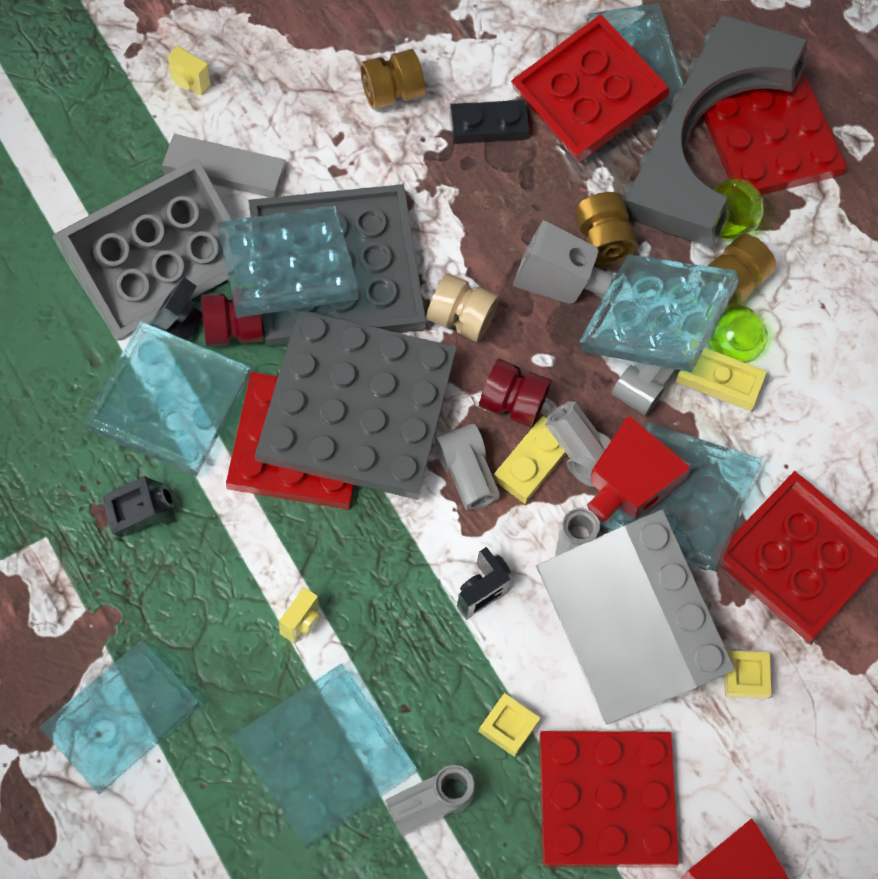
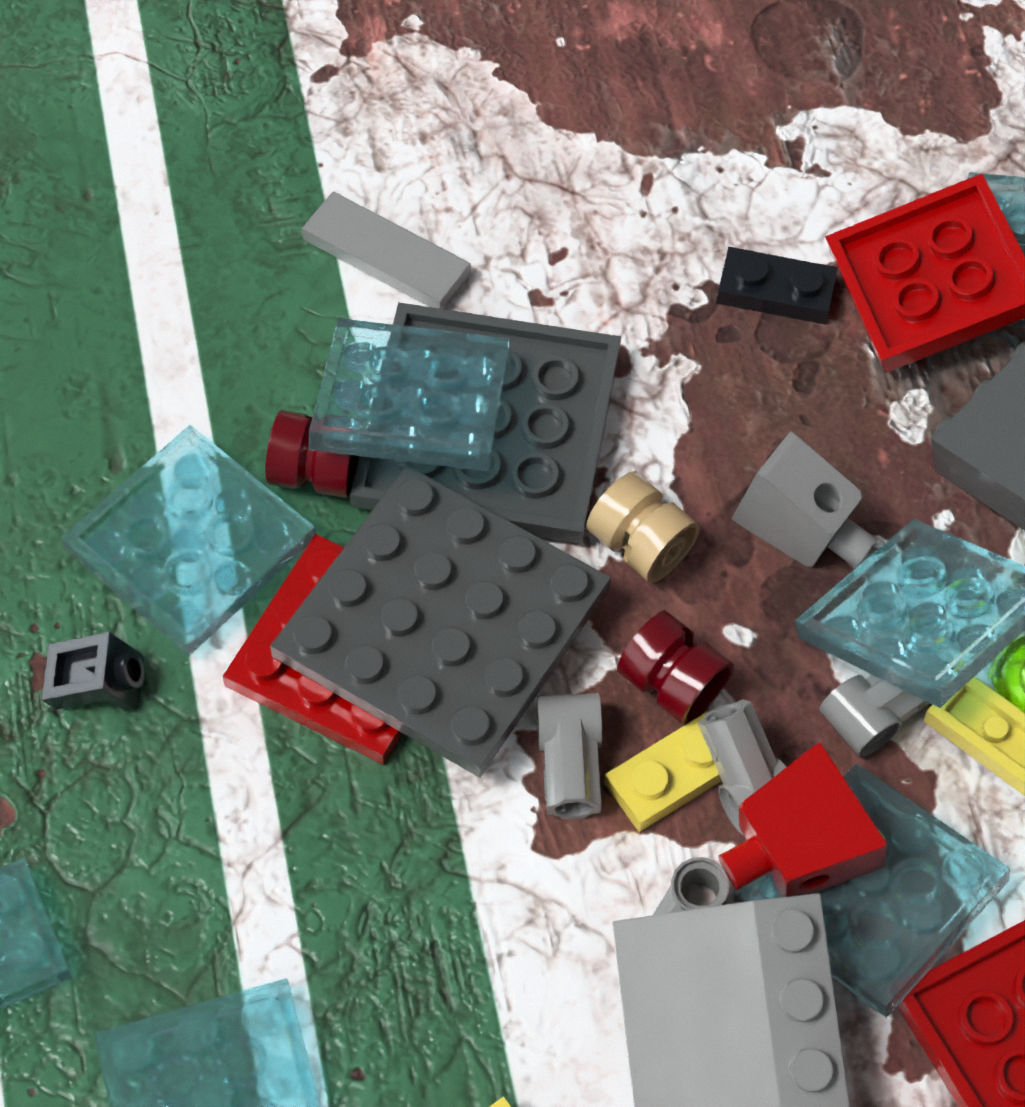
camera: 25 degrees right, 5 degrees down
light grey slope [52,158,256,340] -> none
black bracket [149,277,203,346] -> none
light yellow plate [168,46,210,96] -> none
light yellow plate [279,587,321,643] -> none
pearl gold wheel [360,49,425,110] -> none
black bracket [456,547,511,620] -> none
pearl gold wheel [575,192,638,265] -> none

